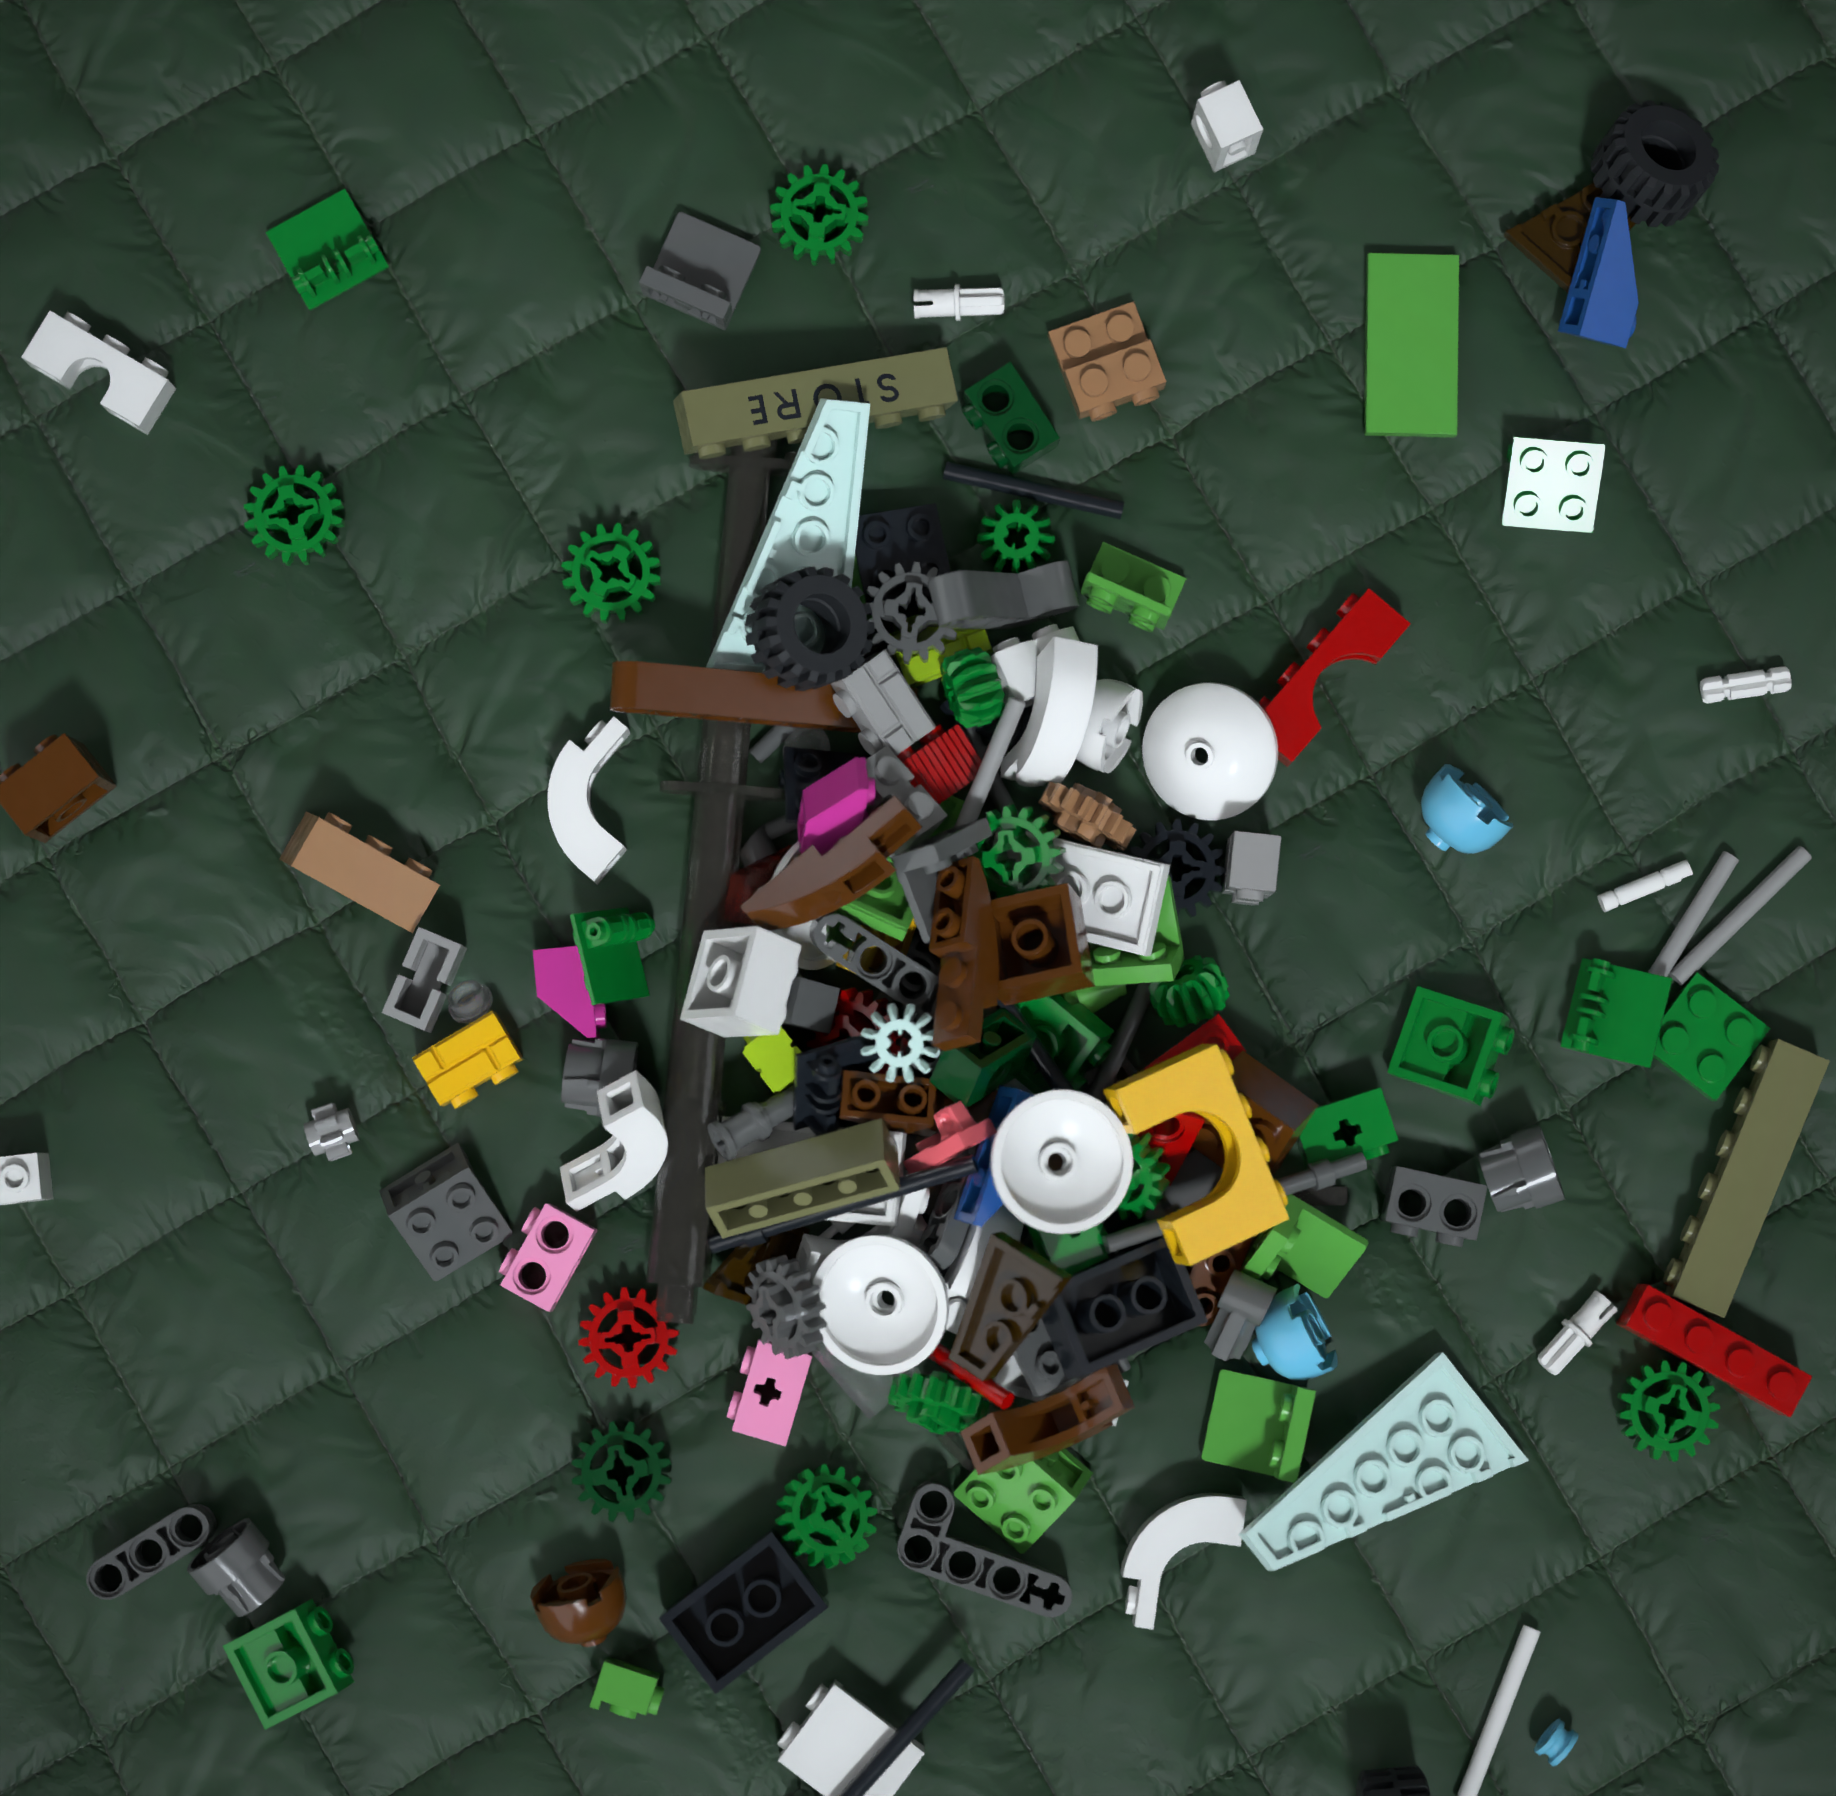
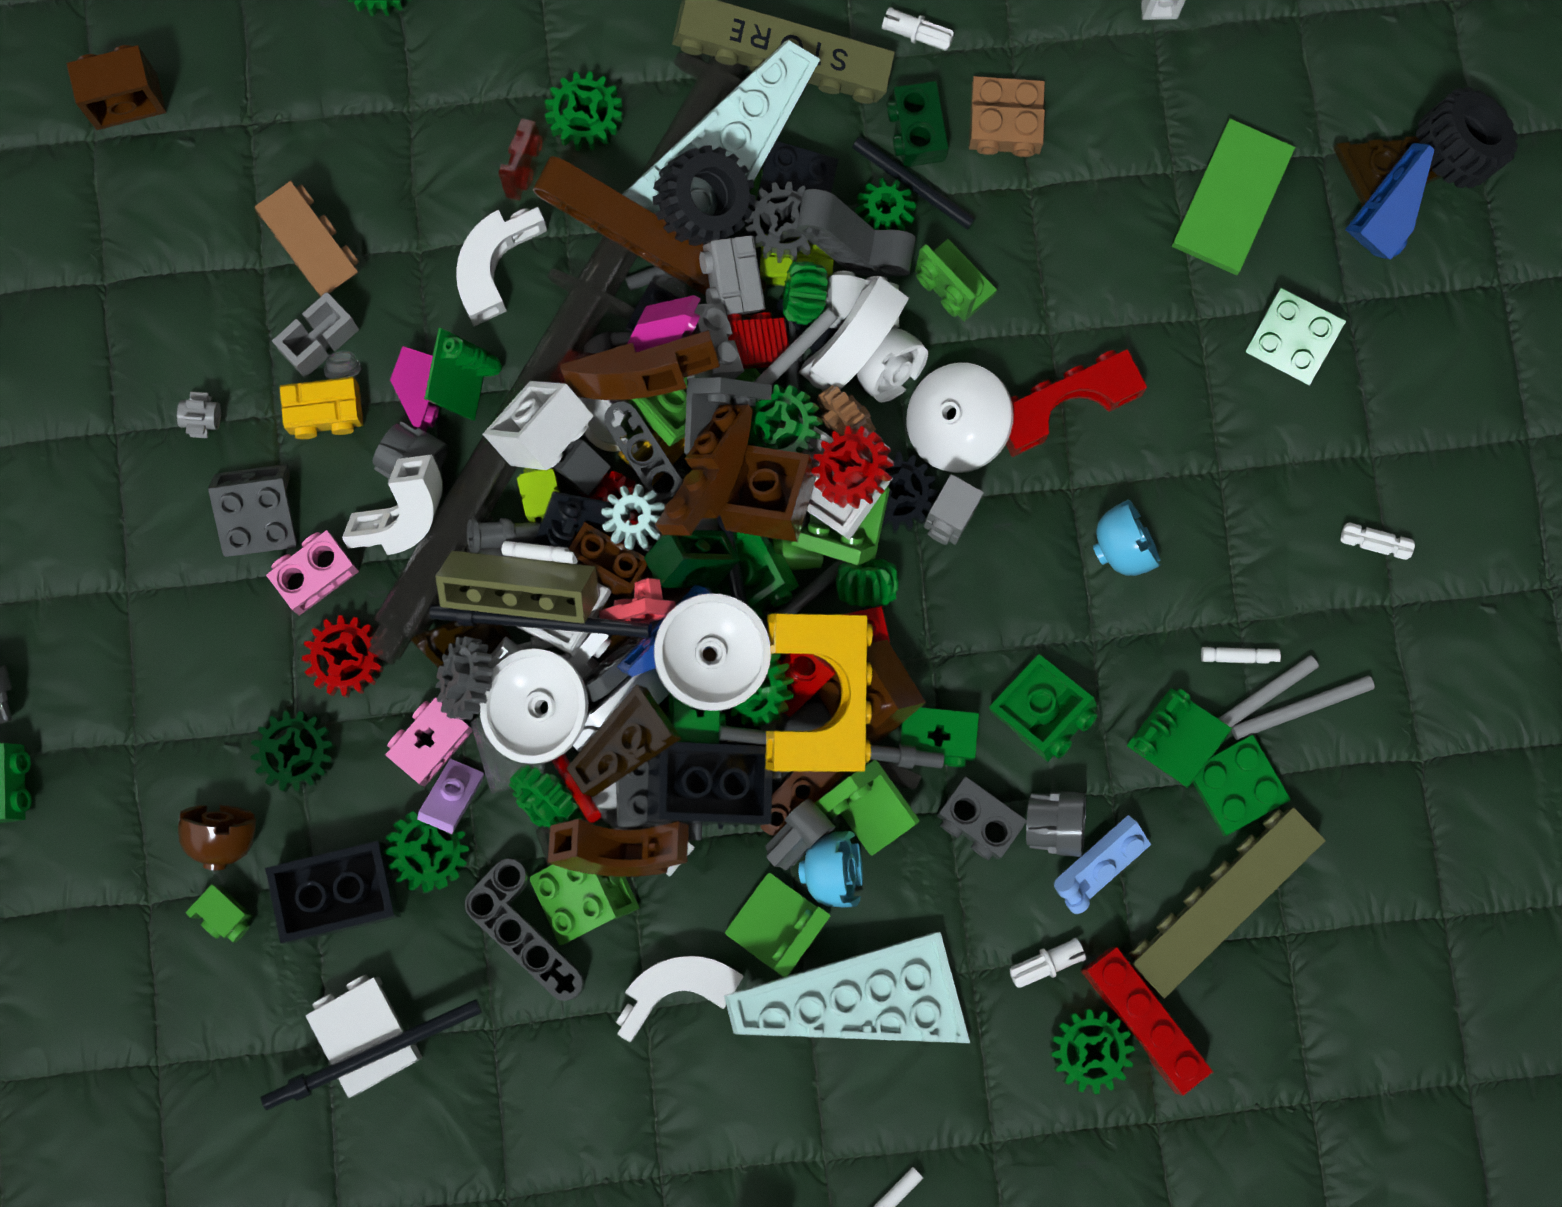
camera: 25 degrees right, 5 degrees down
none -> lavender plate [417,759,484,834]
none -> clear red wing [498,118,542,201]
none -> white wheel [502,541,578,564]
none -> red gear [811,426,894,509]
none -> light blue plate [1054,815,1151,914]

